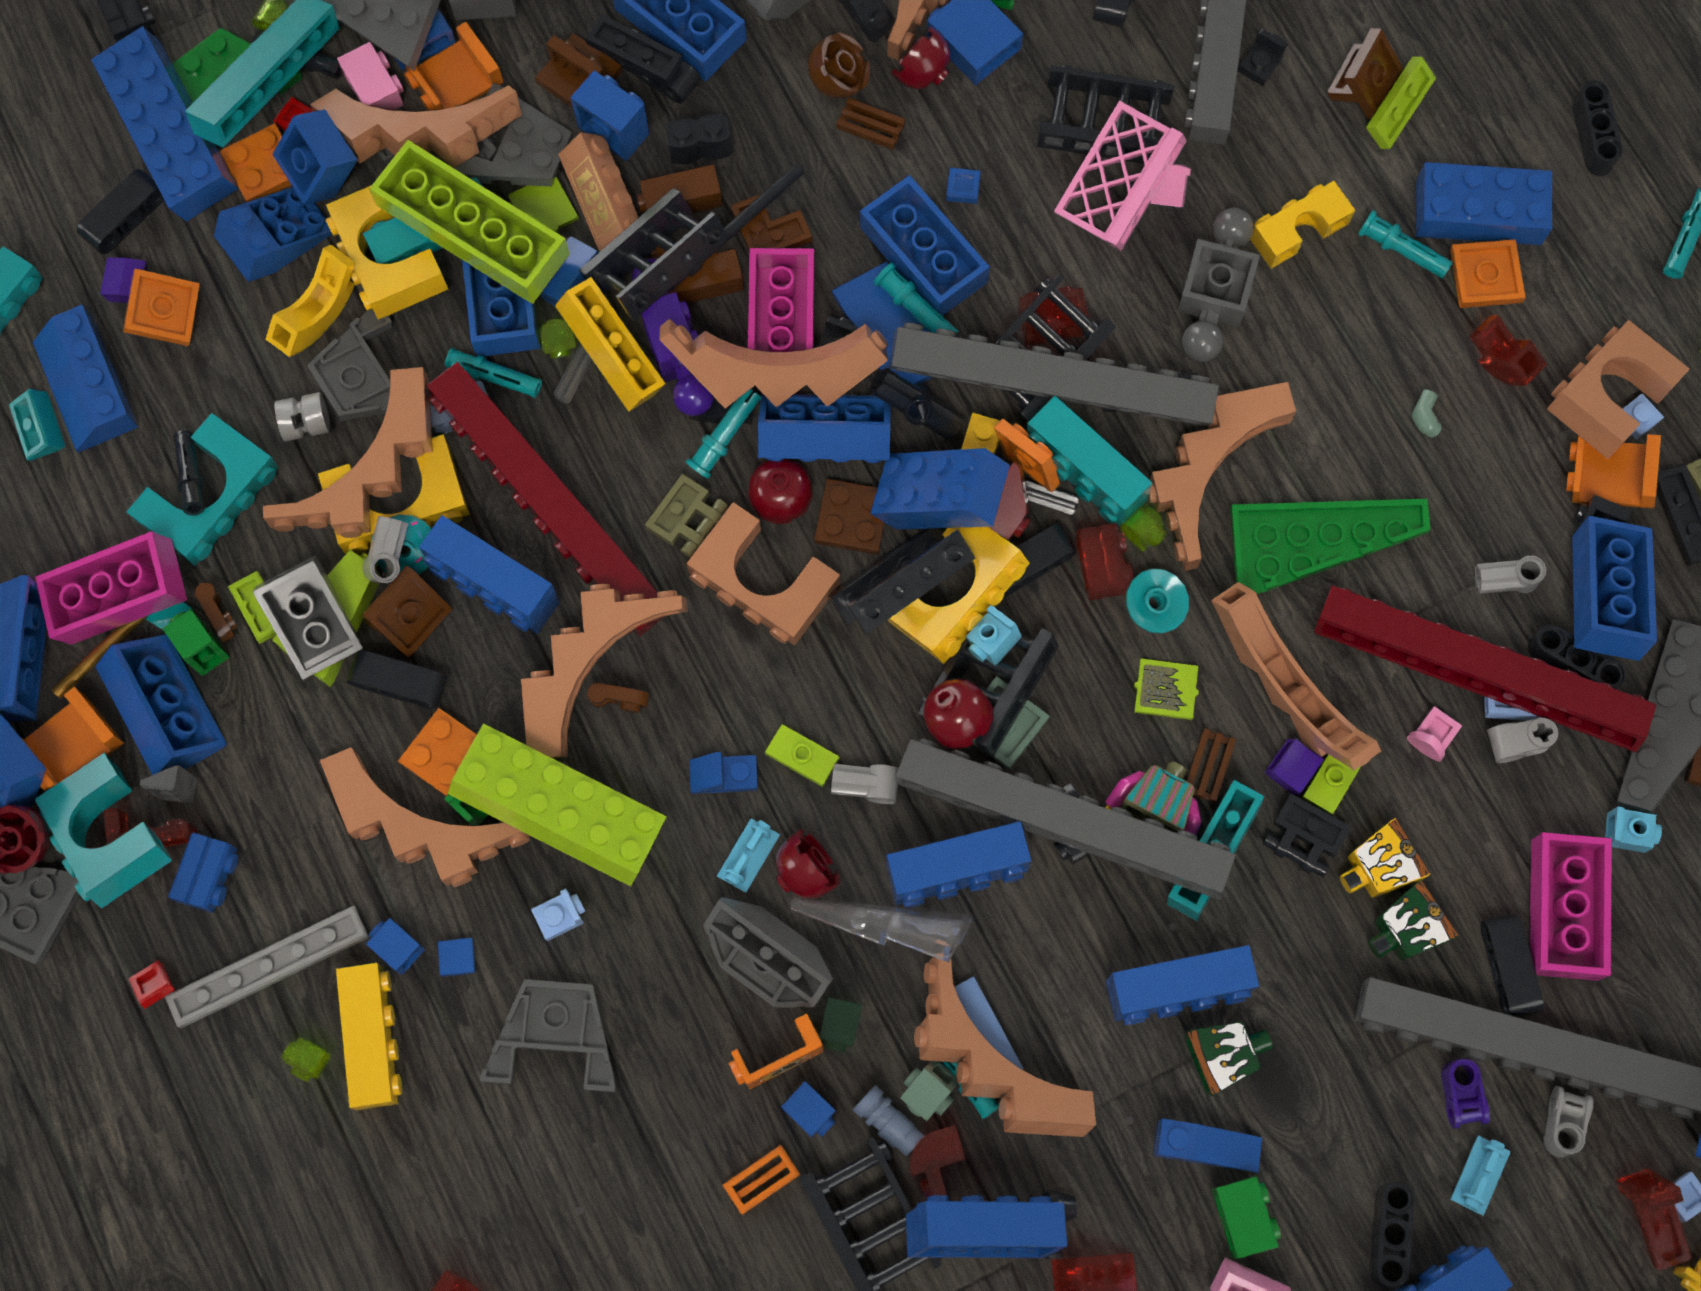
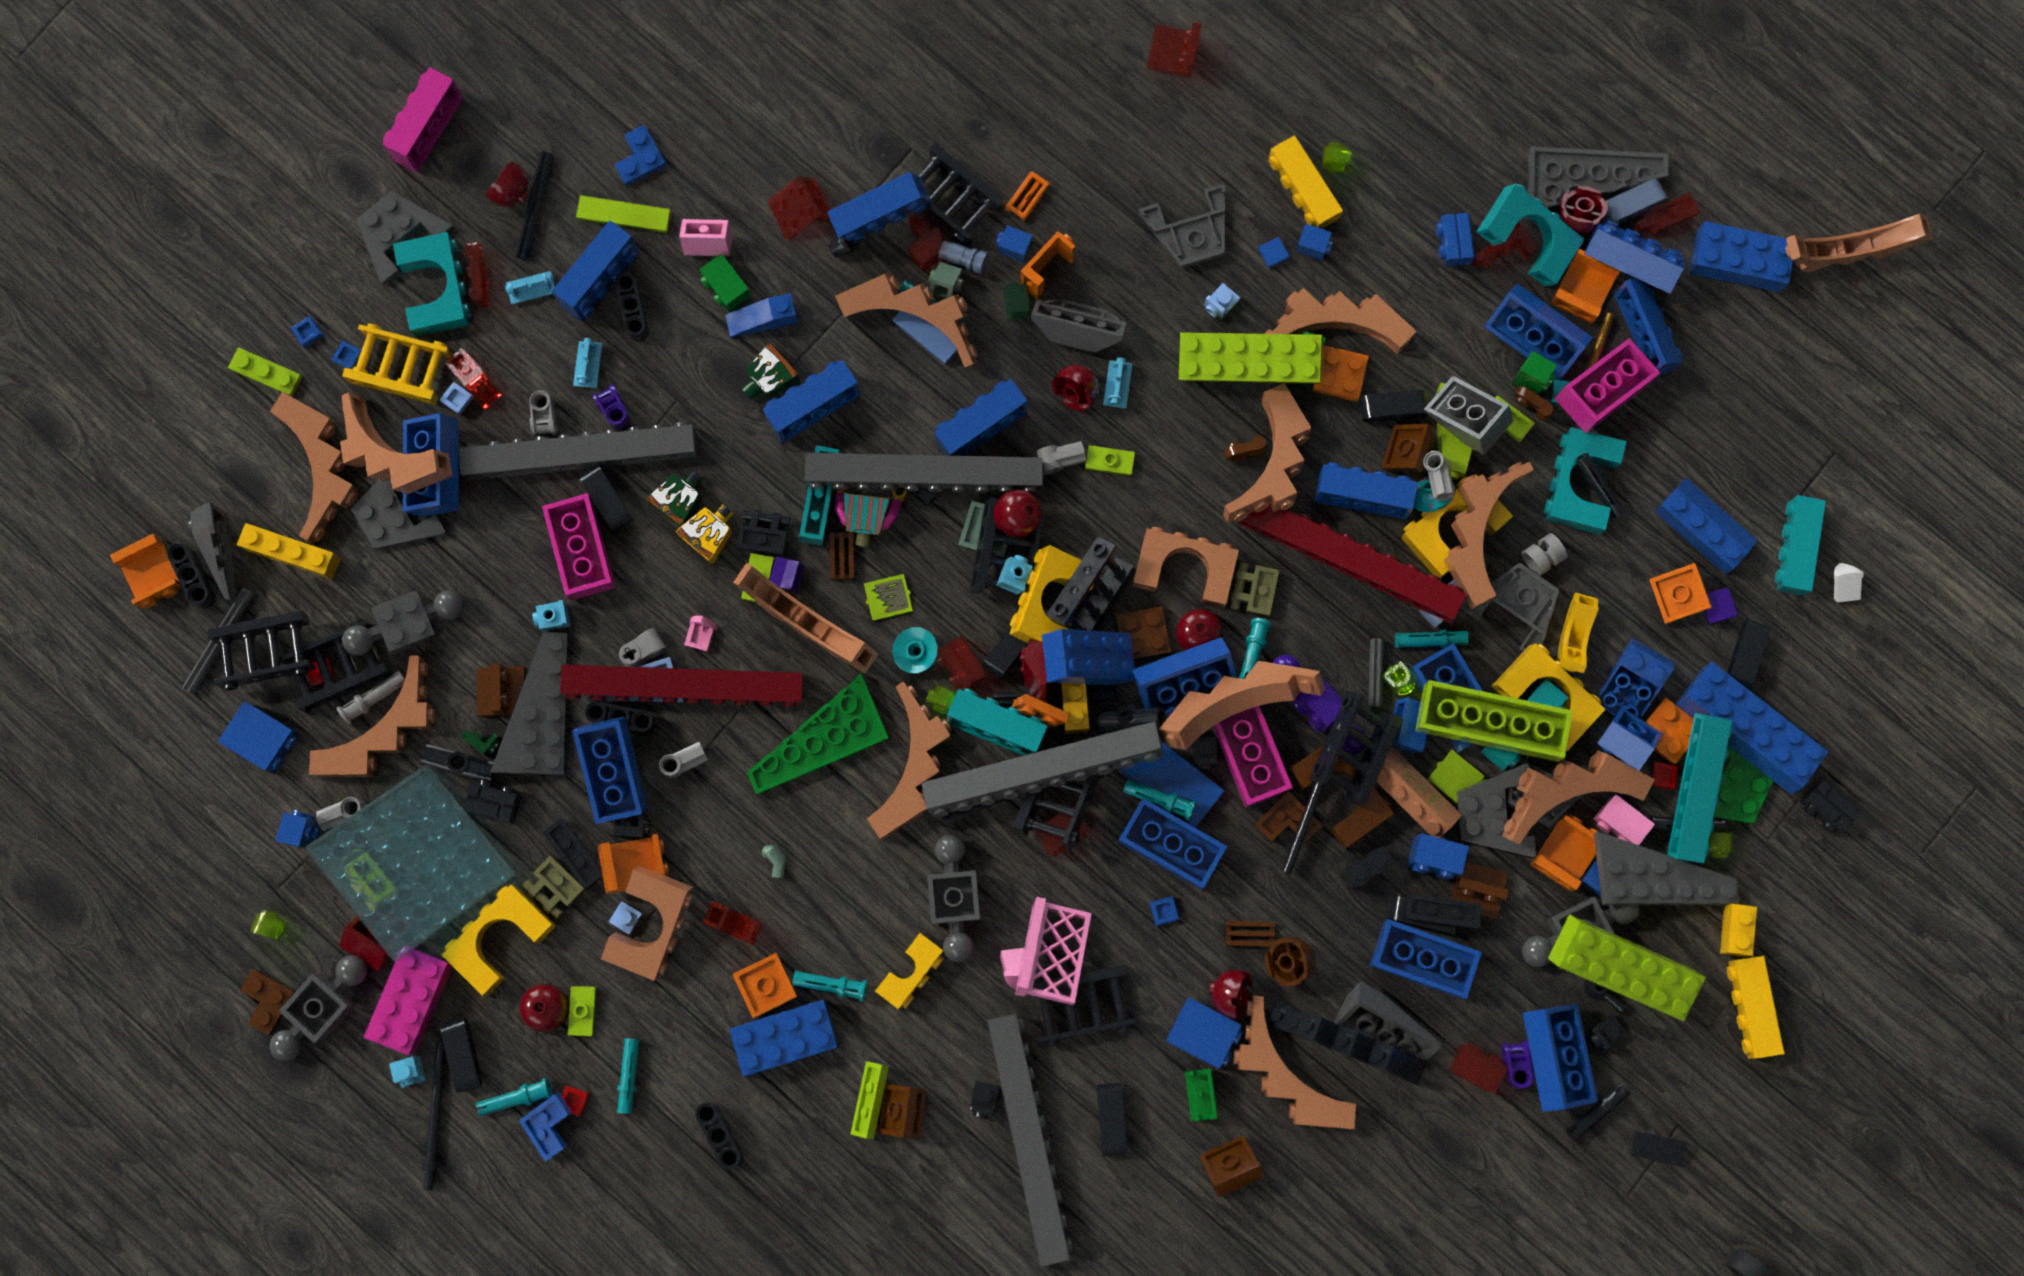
camera: 160 degrees right, 5 degrees up
teal slope [9,389,65,461] -> none
red tile [128,960,175,1009] -> none
dark grey slope [140,765,197,804] -> none
light grey tile [165,906,370,1028] -> none
yellow brick [555,277,665,412] -> none
blue slope [690,752,758,794] -> none
clear wedge [791,897,973,963] -> none

